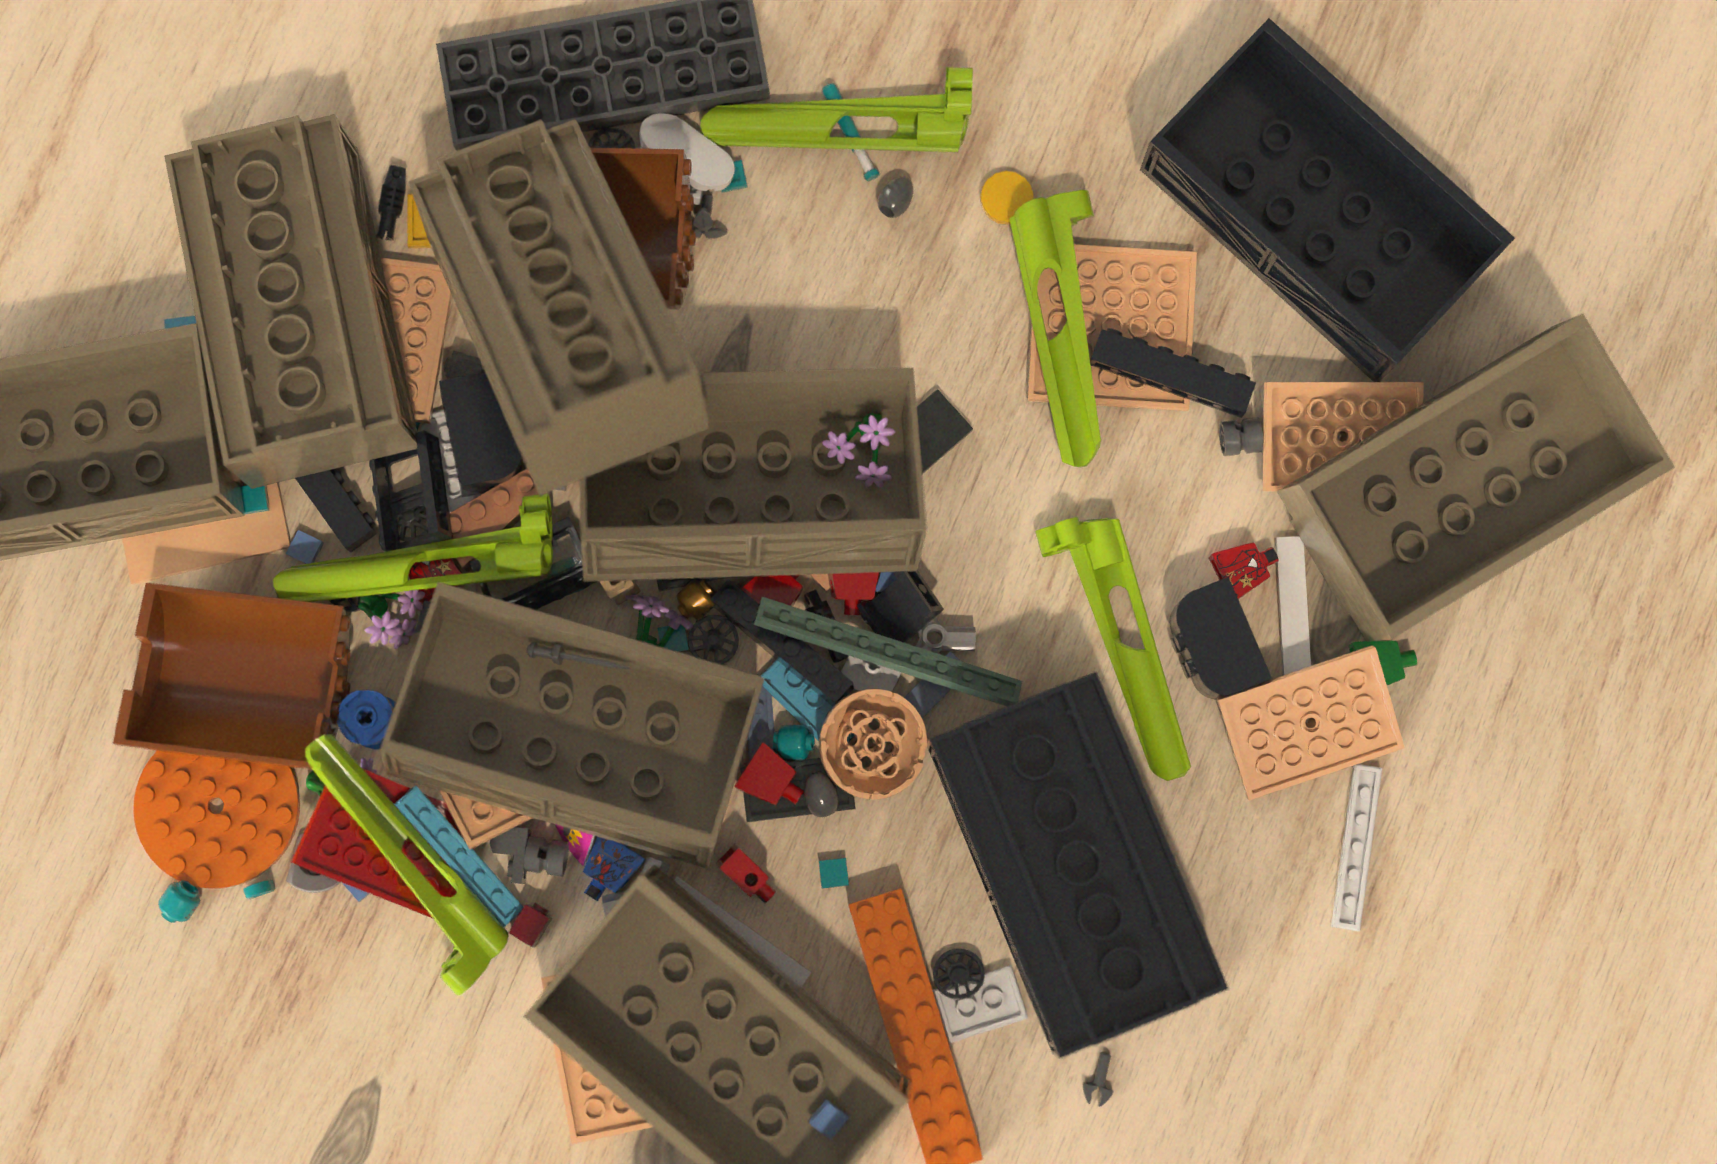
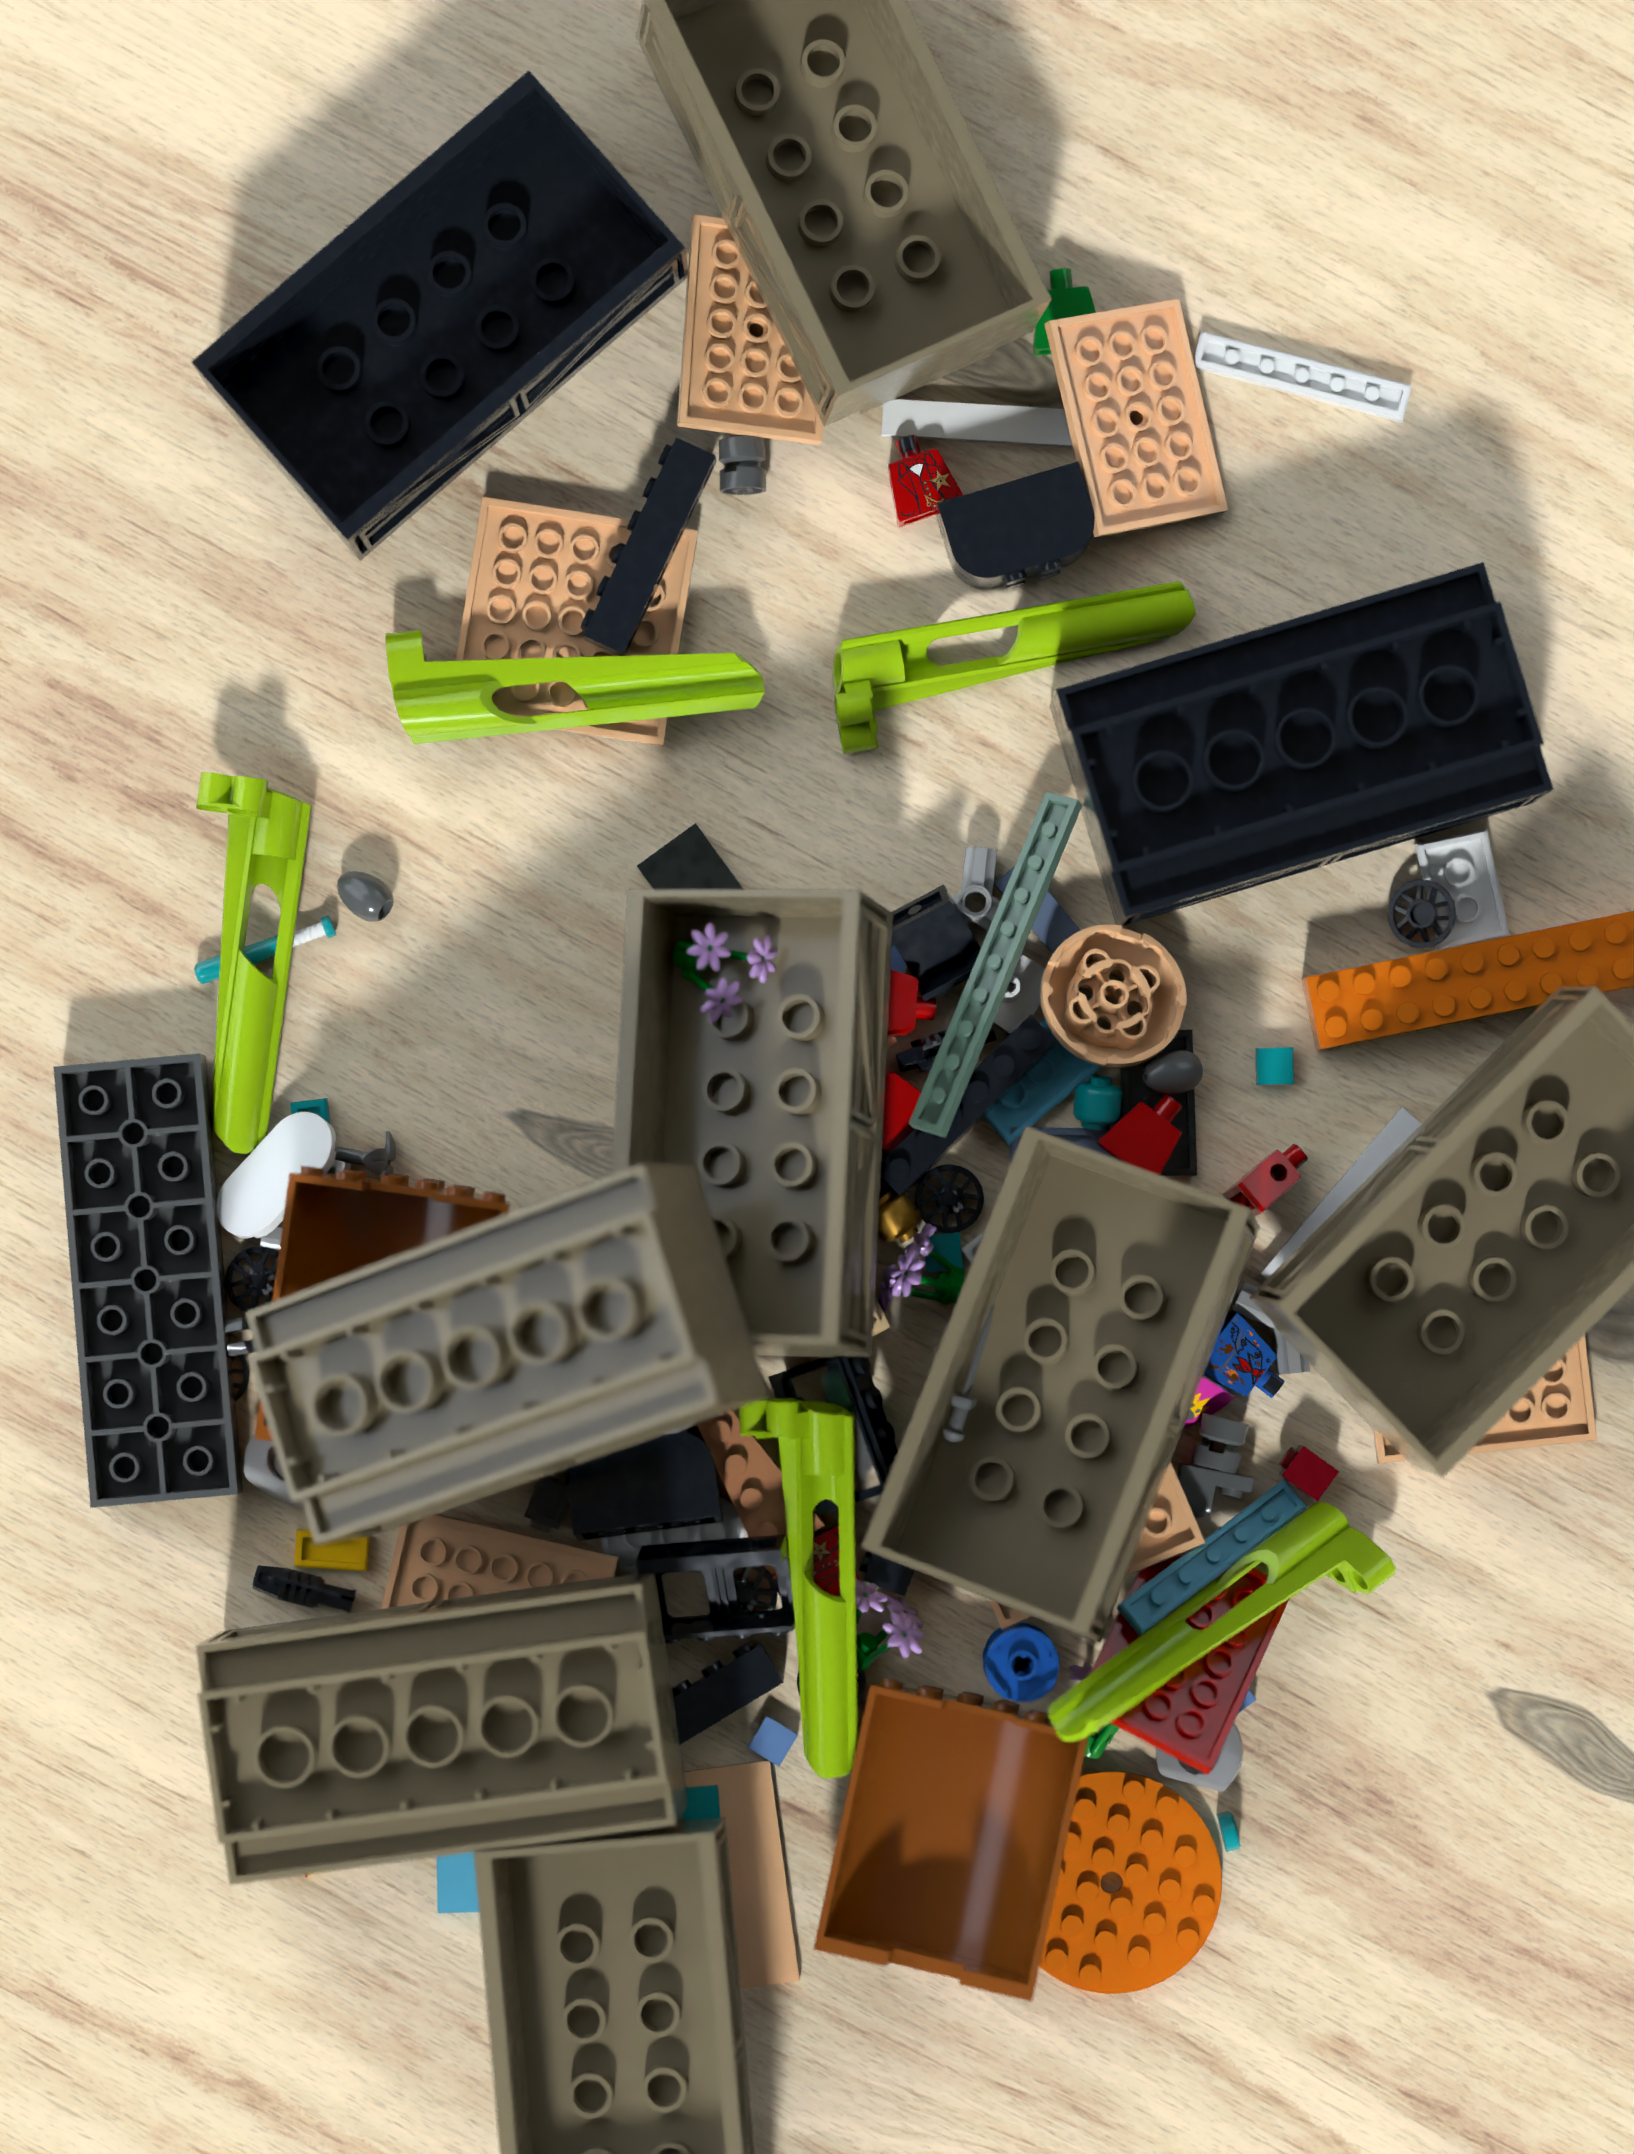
camera: 85 degrees left, 5 degrees up
teal head [158,881,201,923] -> none
medium blue tile [808,1099,849,1139] -> none
yellow tile [980,171,1034,225] -> none
dark grey bar [1083,1052,1114,1107] -> none

